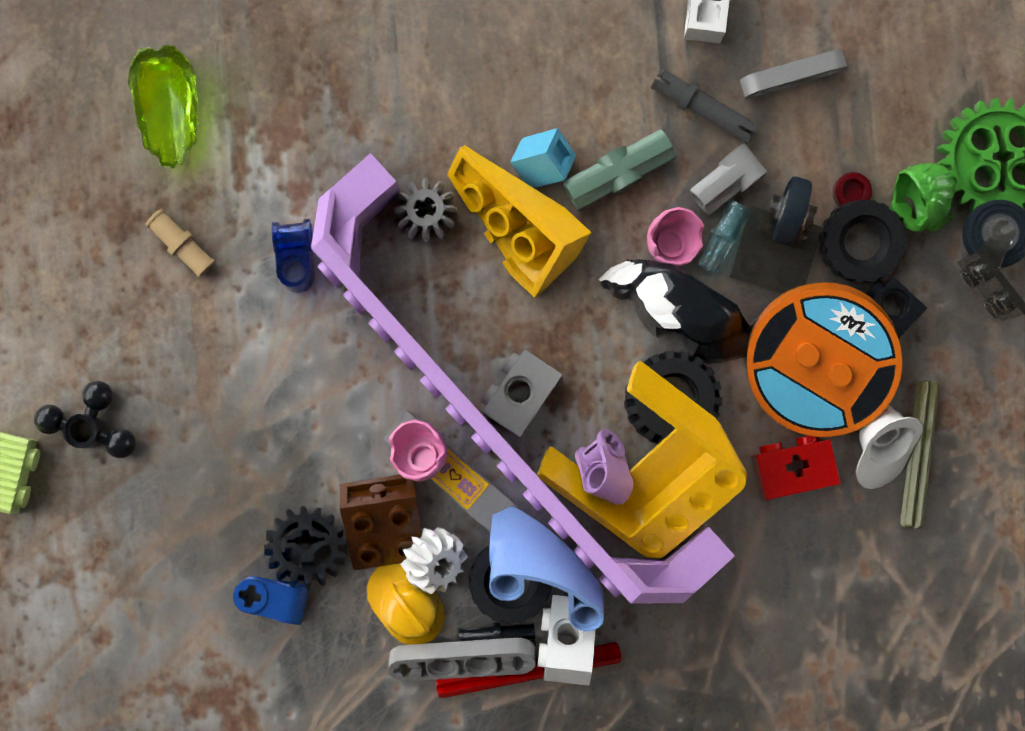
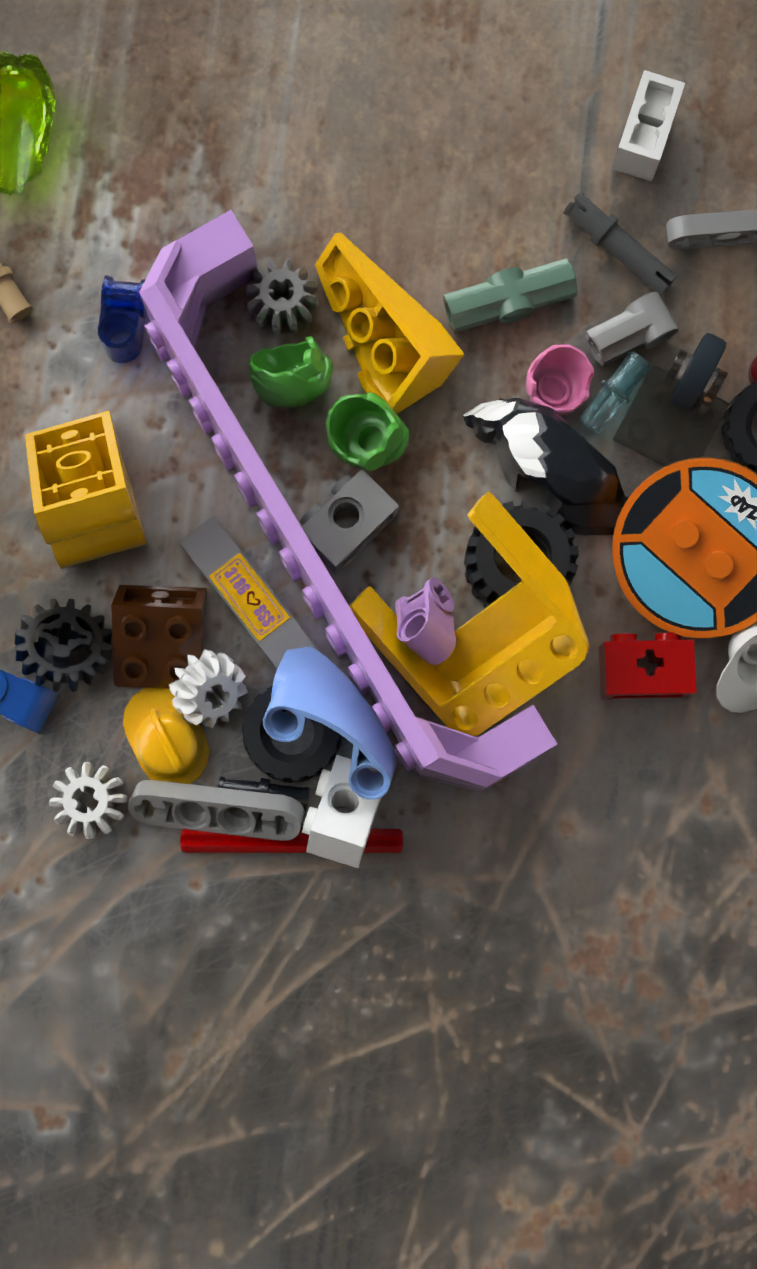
camera: 10 degrees right, 5 degrees down
bright pink hair [389,419,447,482] -> none
medium azure panel [510,128,577,188] -> none
none -> yellow brick [25,411,148,569]
none -> white gear [49,762,128,839]
none -> bright green hair [249,336,333,409]
none -> bright green hair [326,392,409,471]

